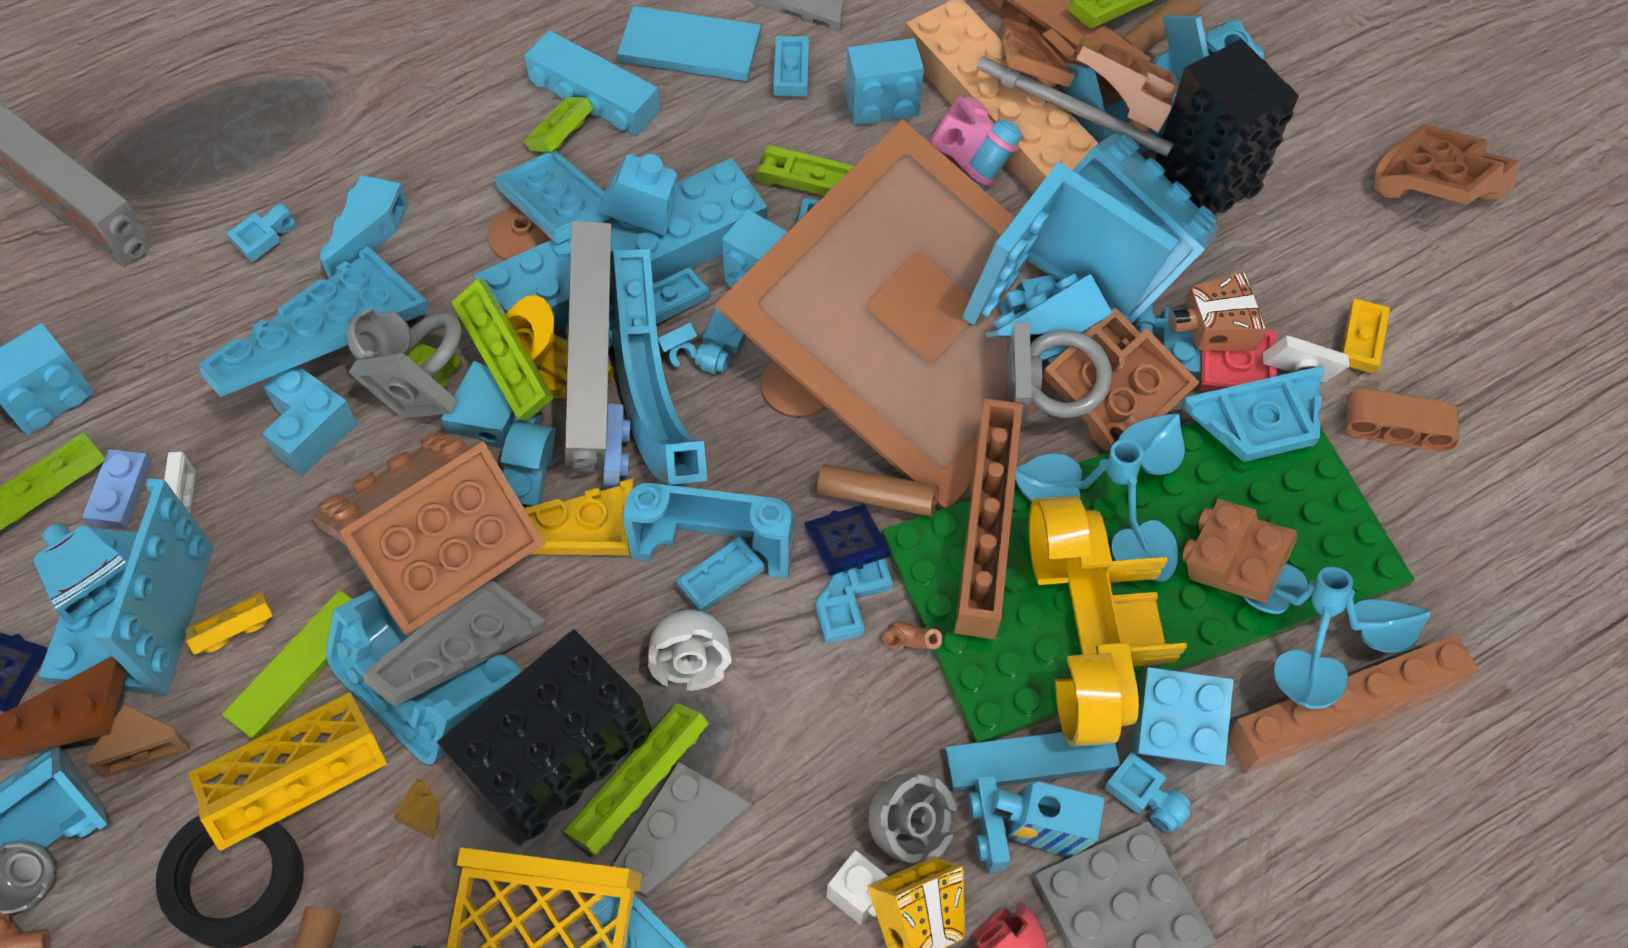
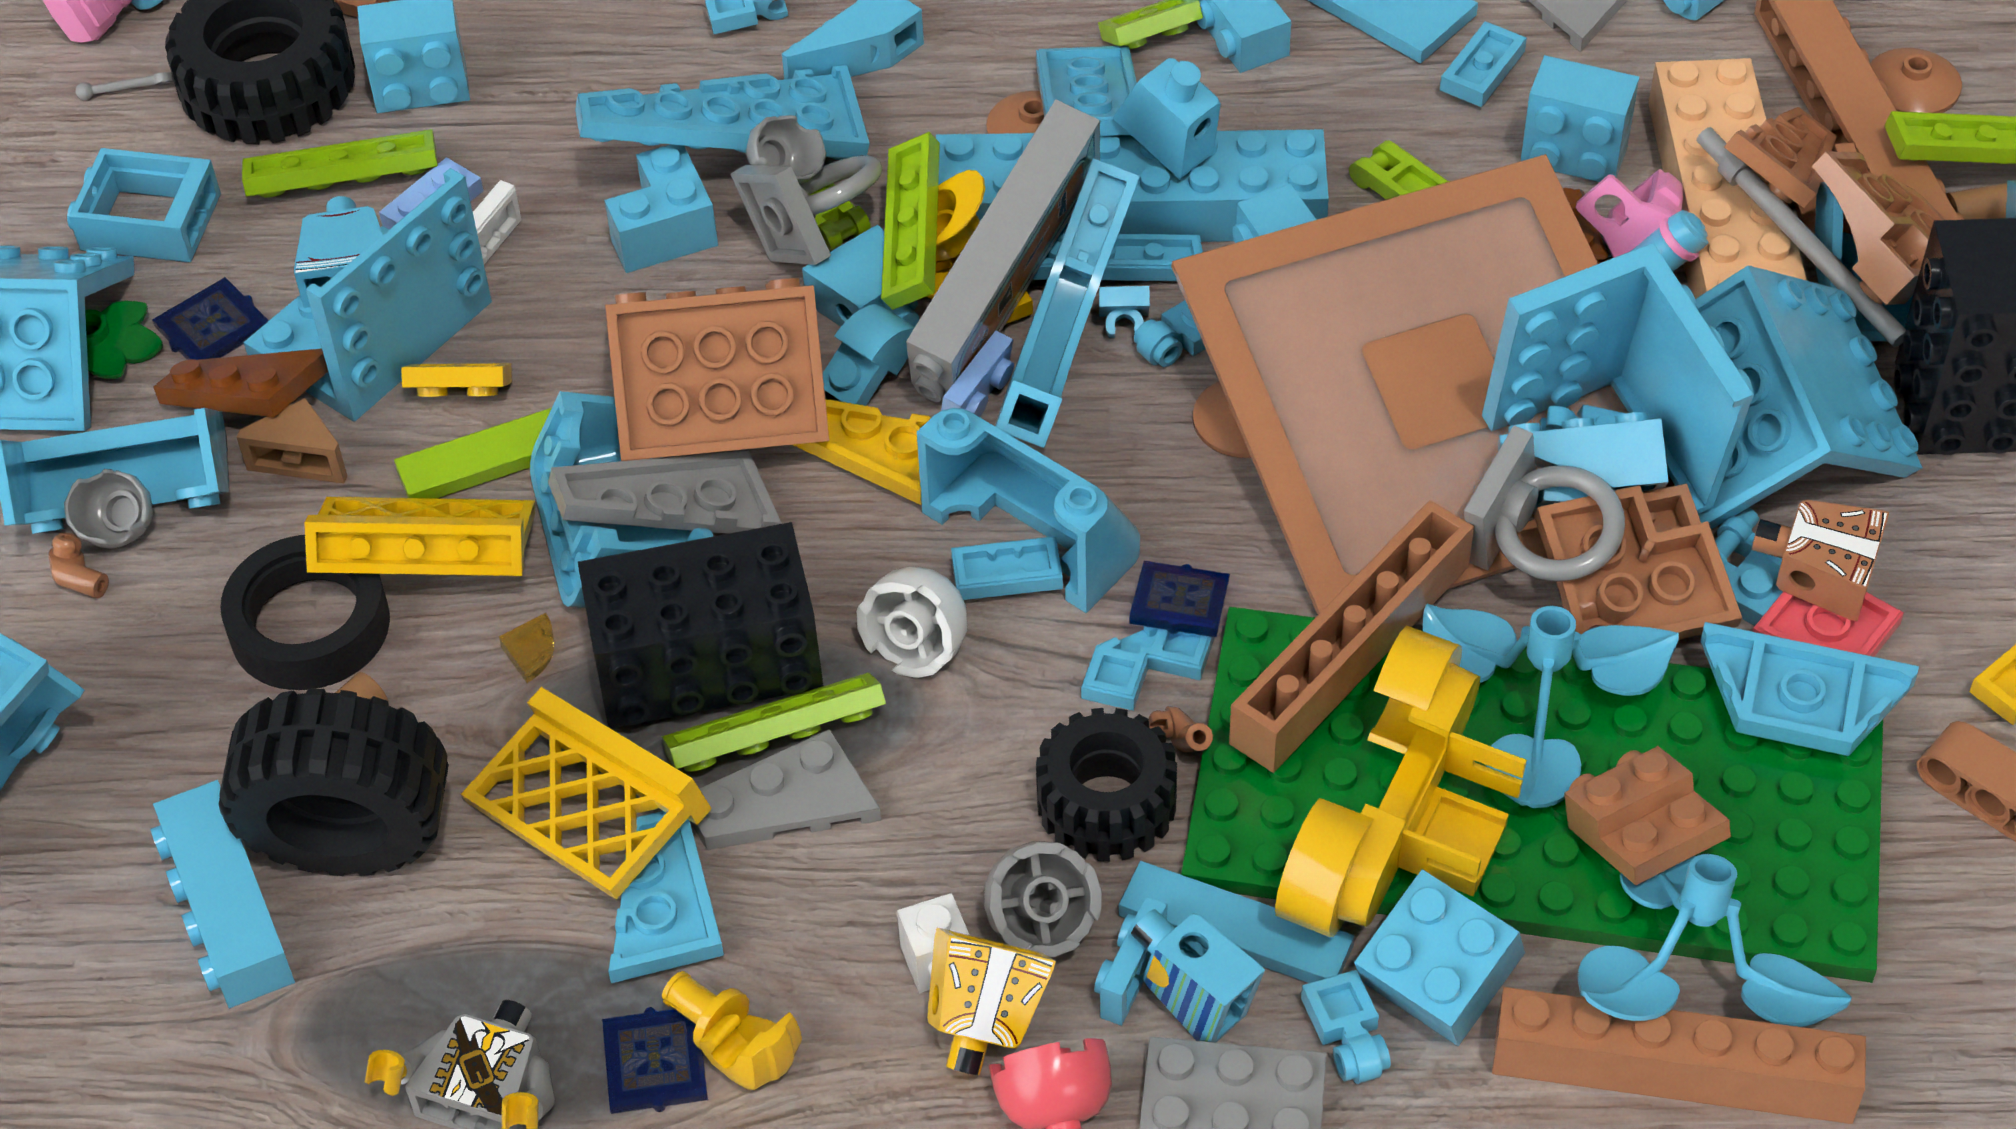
camera: 35 degrees right, 10 degrees down
medium nougat piece [817,464,939,517] -> none
white plate [1263,335,1349,383] -> none
none -> black tyre [1036,708,1177,862]

